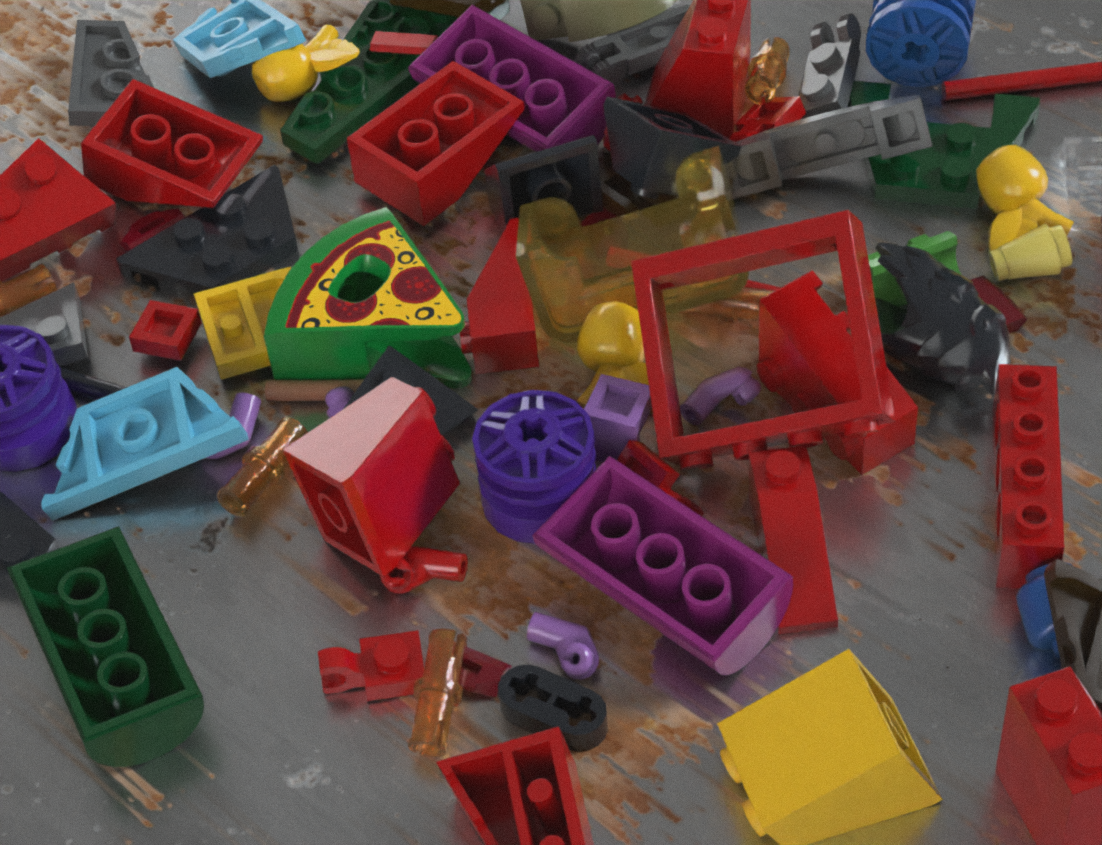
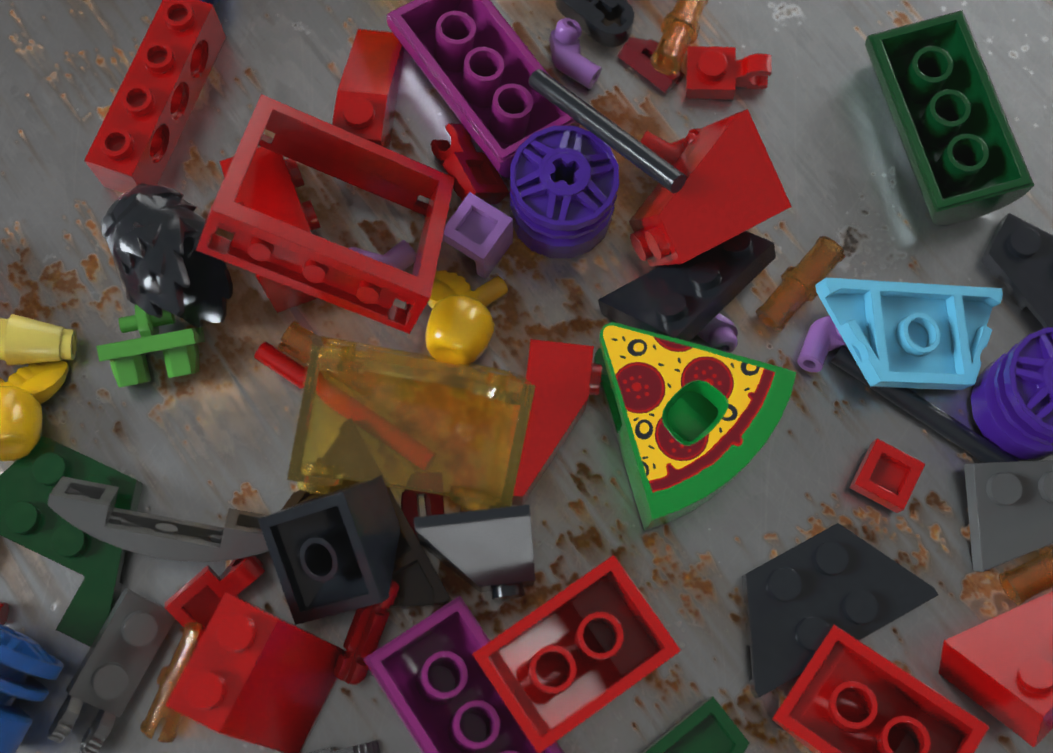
camera: 175 degrees left, 25 degrees up
dark red piece [119,208,185,252] -> none
yellow wing [194,266,291,380] -> none
dark red piece [971,275,1028,334] -> none
none -> black bar [528,69,686,193]

